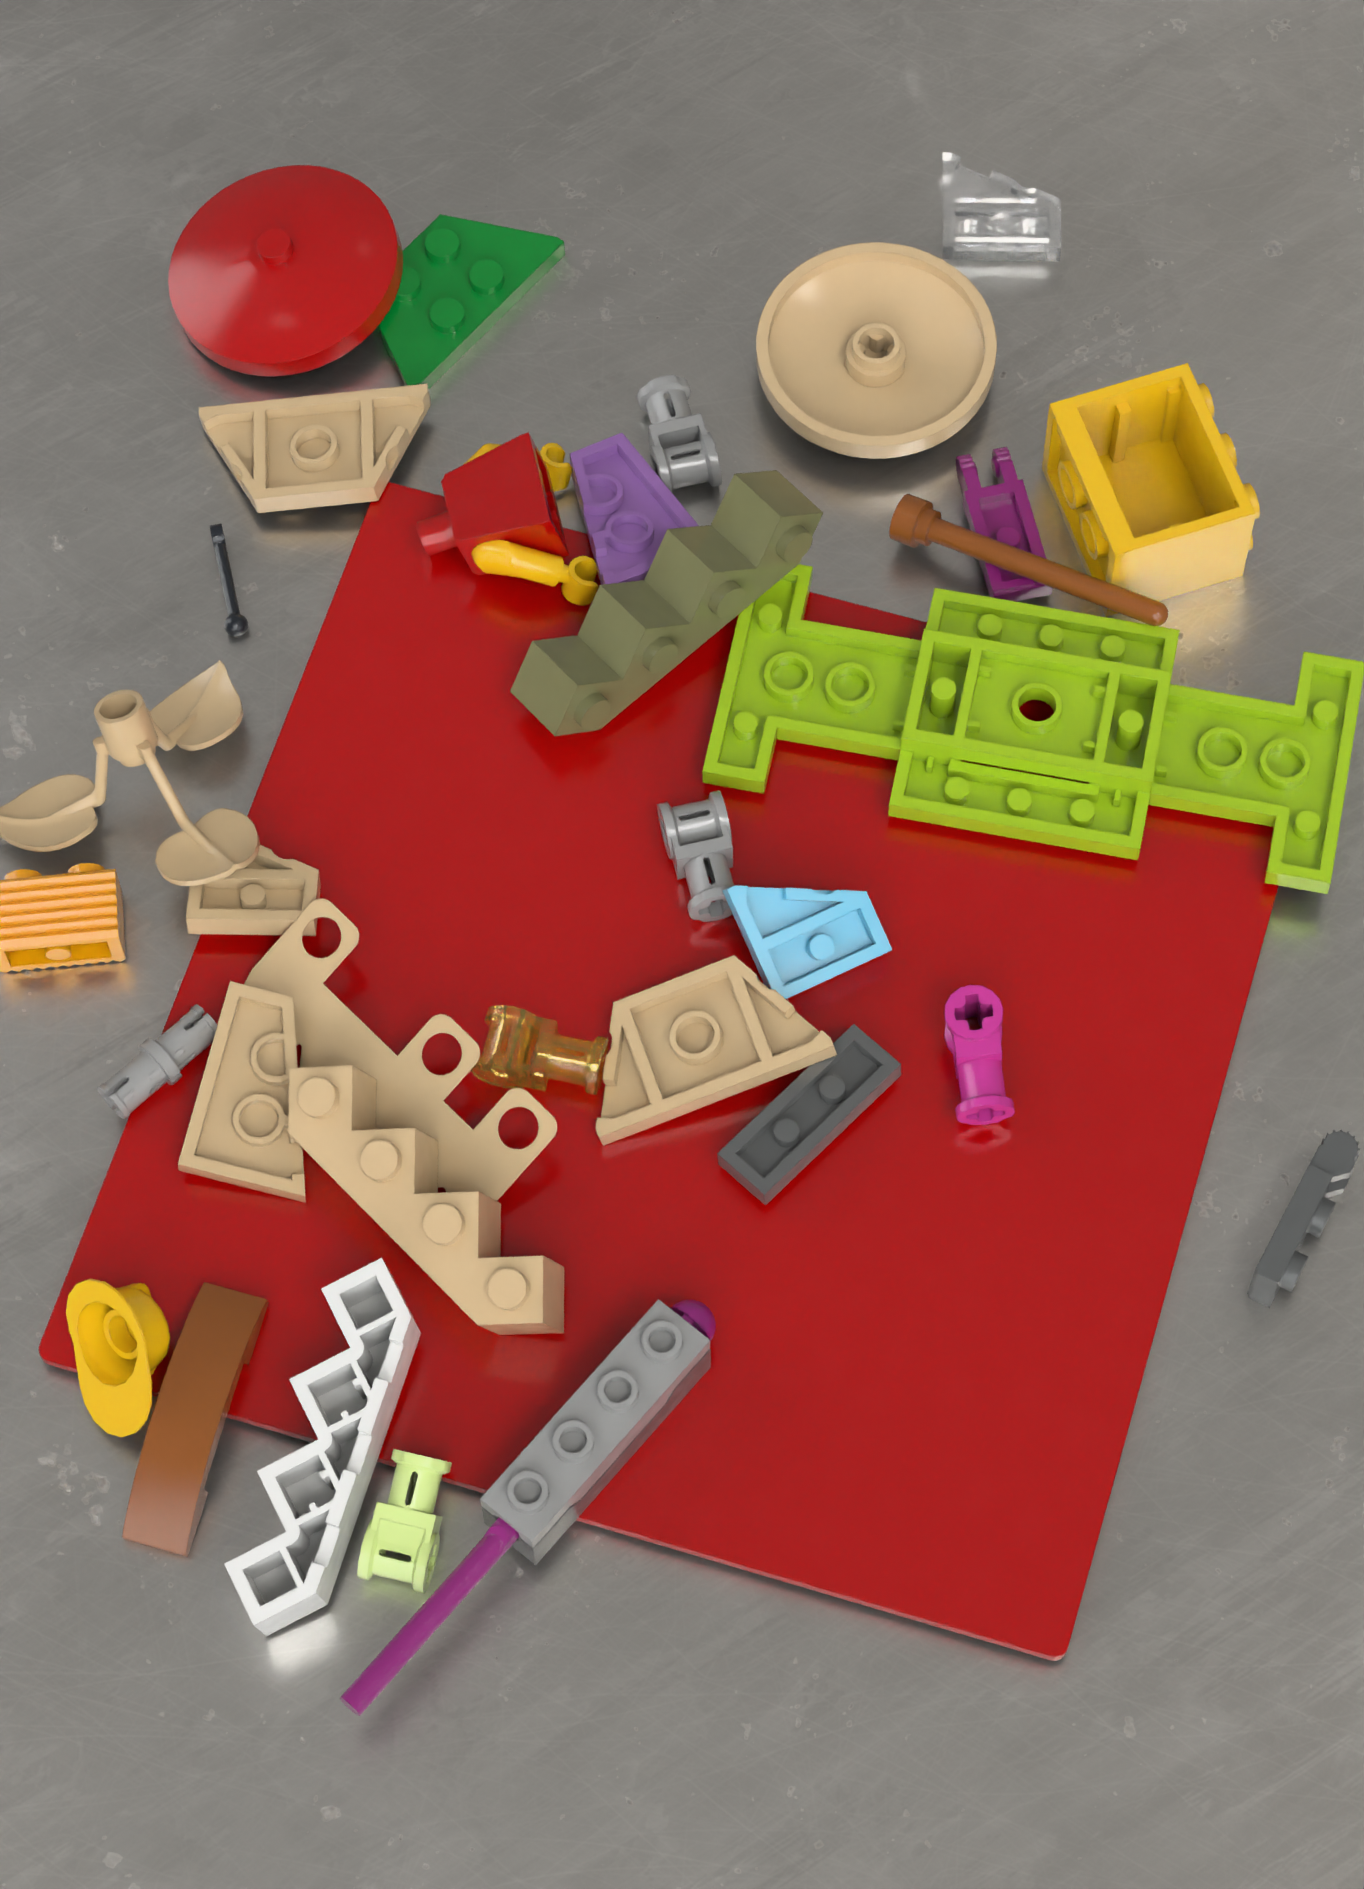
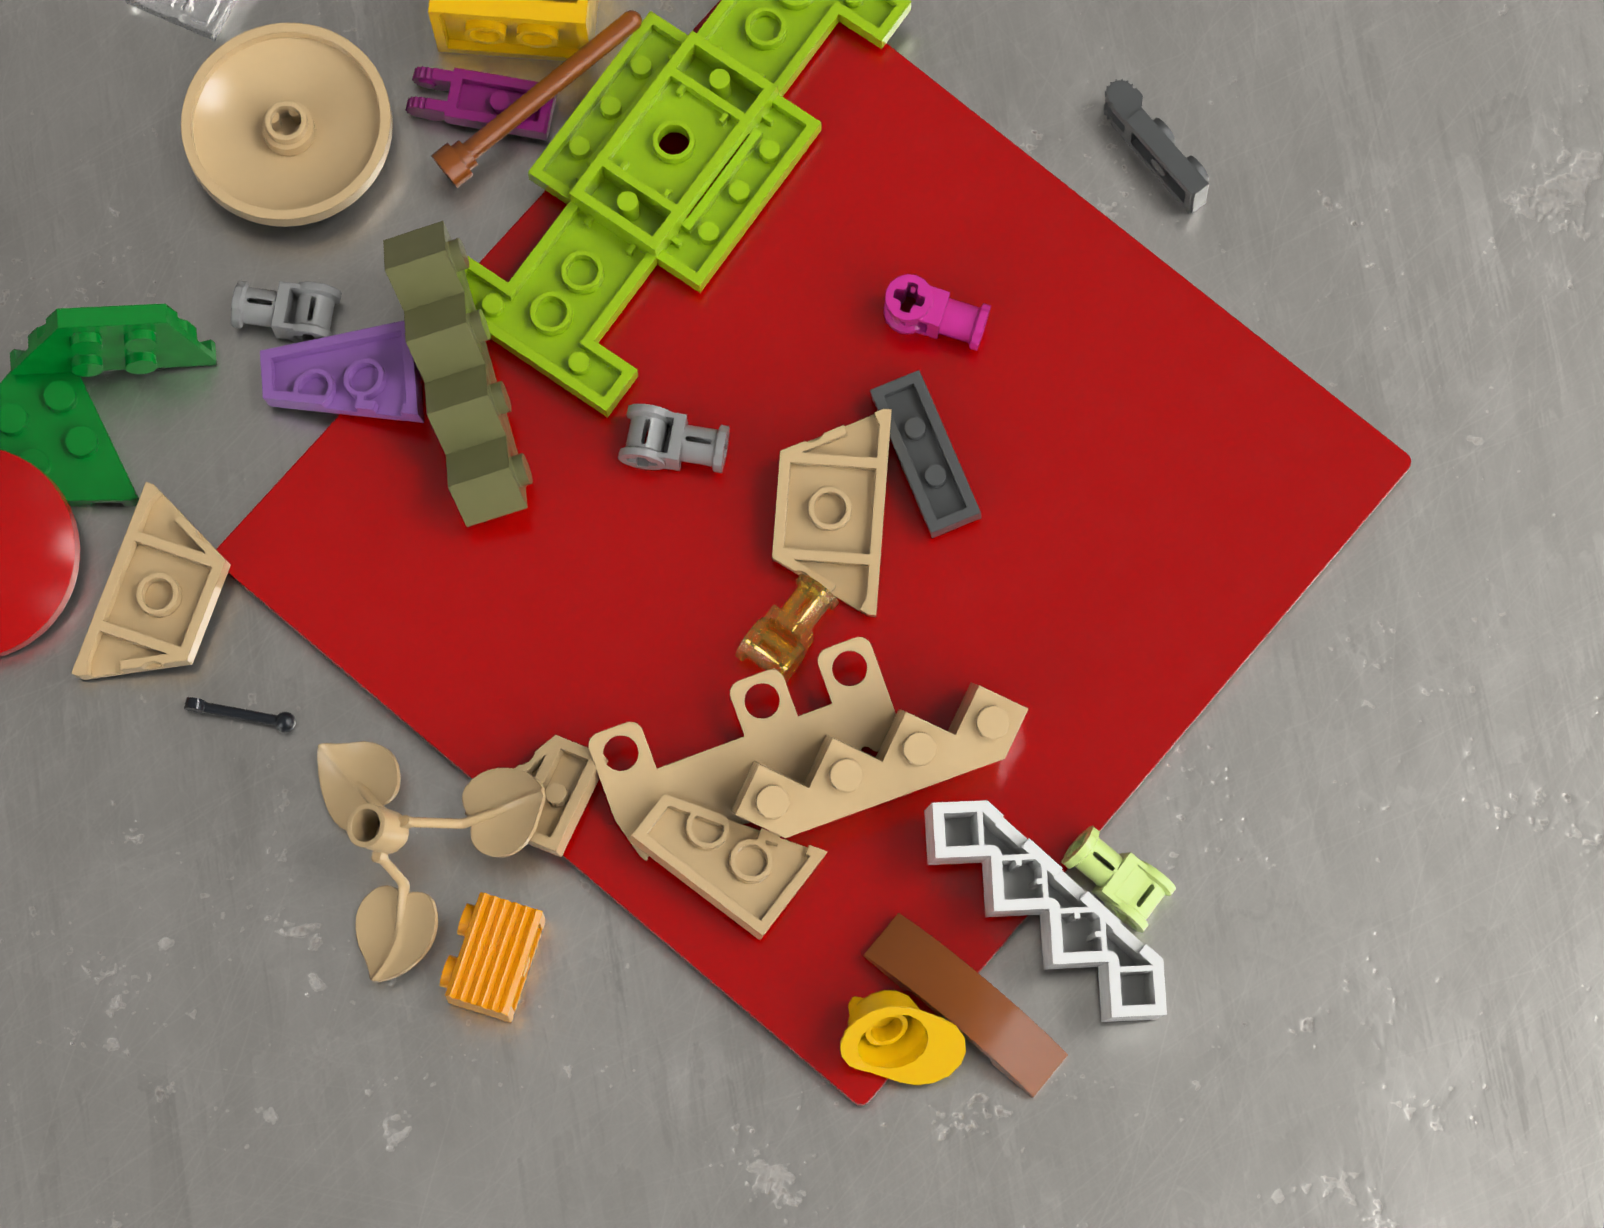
camera: 65 degrees left, 10 degrees up
light grey pin [97,1004,217,1119] -> none
light grey piece [340,1299,716,1716] -> none
red torso [416,432,599,605] -> none
medium azure wing [722,885,892,999] -> none
none -> green wing [10,303,217,377]

